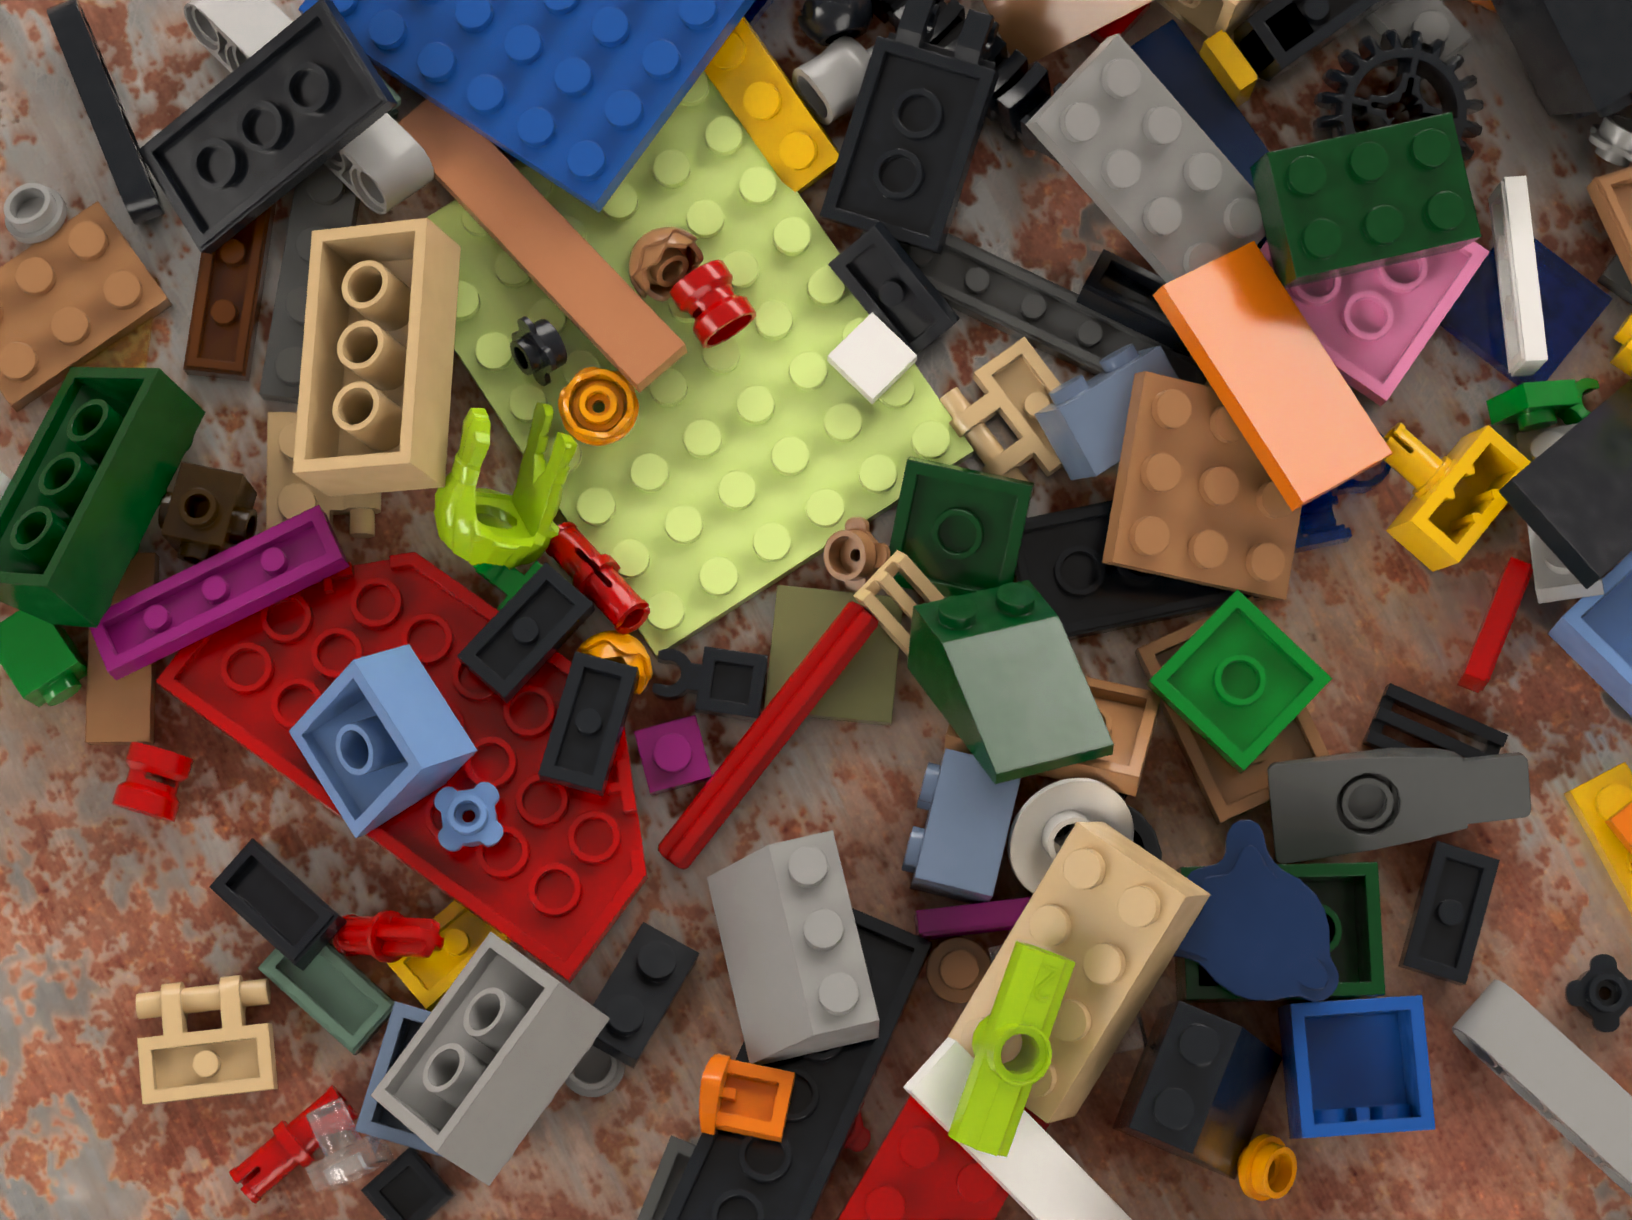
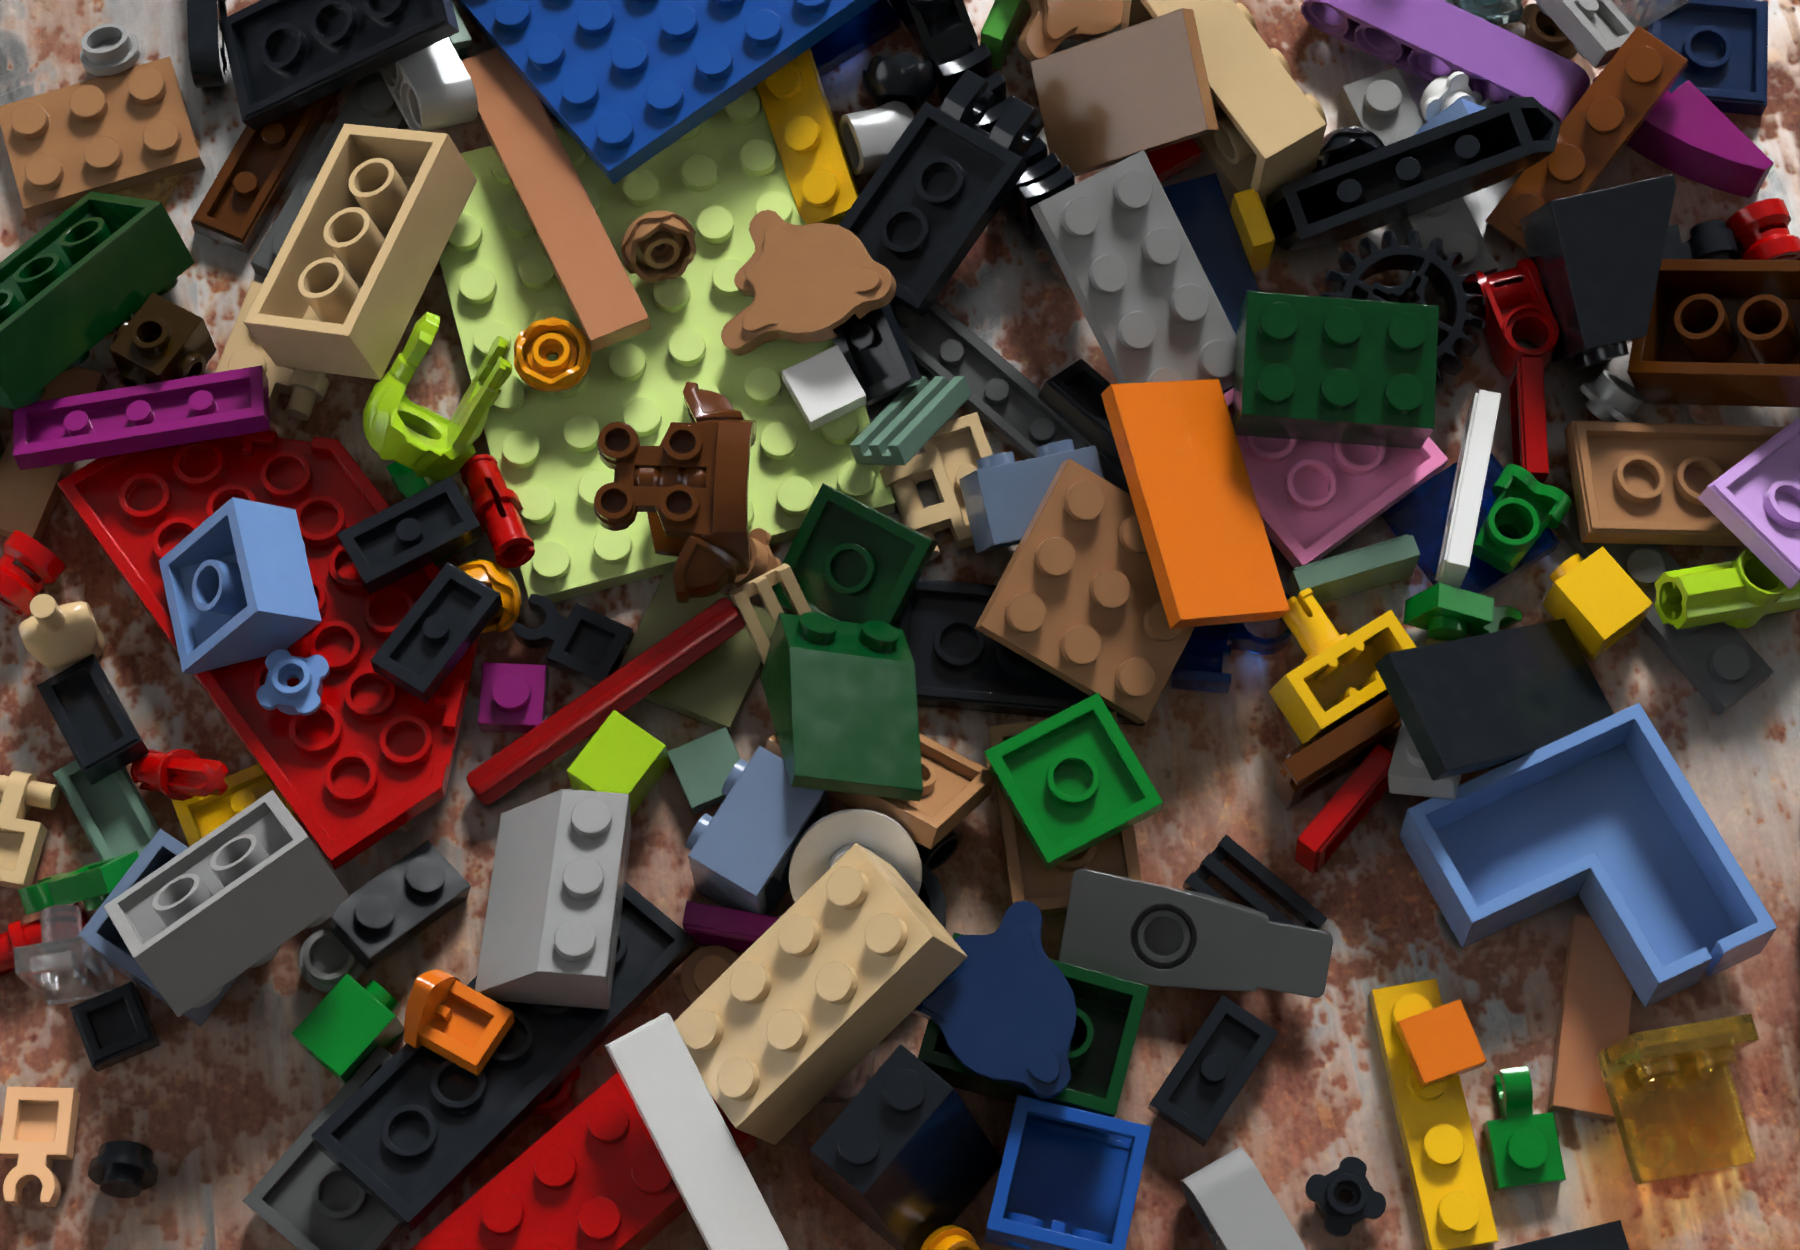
camera: 20 degrees right, 10 degrees down
black plate [510,316,567,386] -> none
red wheel [670,259,756,348] -> none
lime piece [948,941,1076,1157] -> none
none -> tan piece [18,594,105,674]
none -> green plate [18,851,139,915]
none -> green brick [291,974,404,1085]
none -> lime brick [567,710,670,816]
none -> reddish brown piece [593,382,757,603]
none -> sand green tile [668,727,741,815]
none -> medium nougat tile [721,210,896,356]
none -> sand green tile [849,376,972,465]
none -> reddish brown plate [1273,695,1402,810]
none -> sand green tile [1285,534,1421,605]
none -> red piece [1467,258,1560,380]
none -> green plate [1472,464,1572,574]
none -> red tile [1507,357,1549,484]

